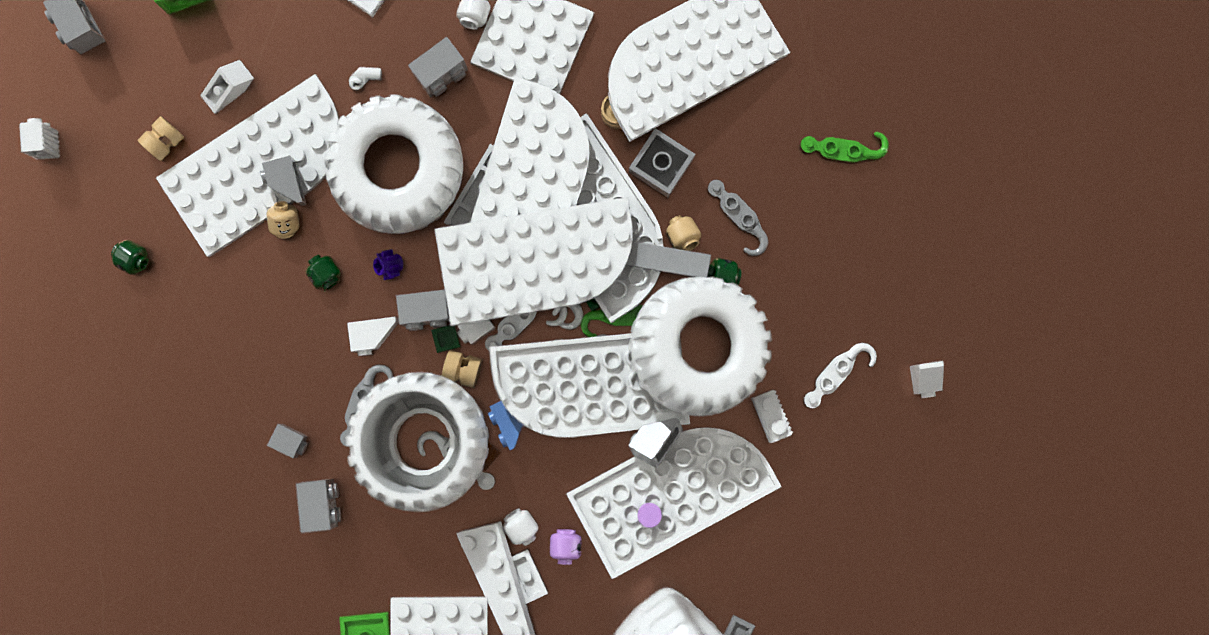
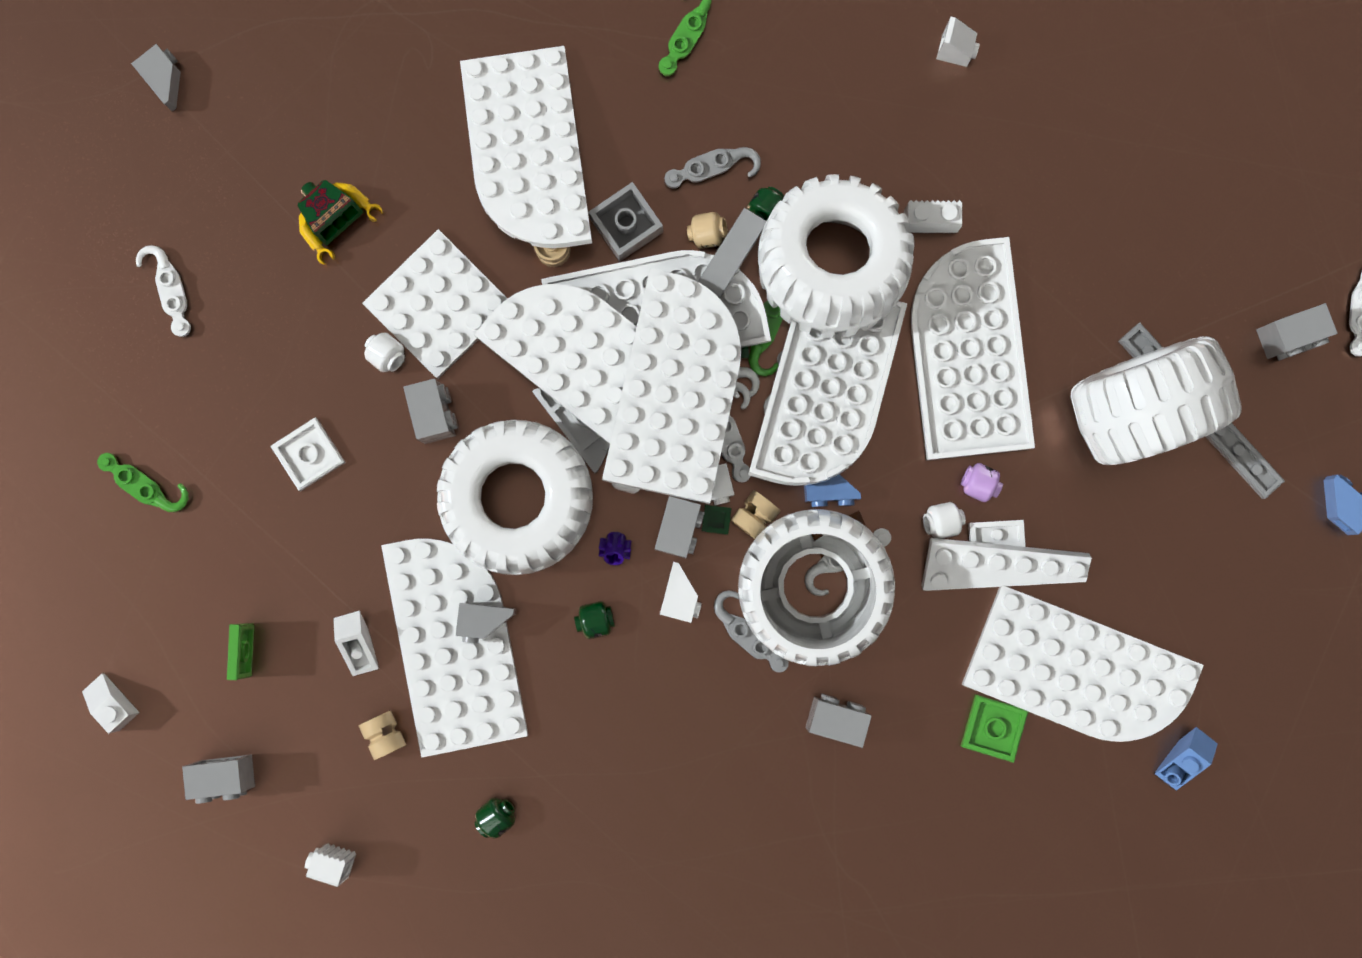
camera: 65 degrees left, 0 degrees up
tan head [266,201,299,239] -> none
light grey brick [267,424,308,458] -> none
white arm [349,67,382,90] -> none
slope [629,418,683,468] -> none
lavender tile [637,503,662,527] -> none
white piece [804,343,877,408] -> none

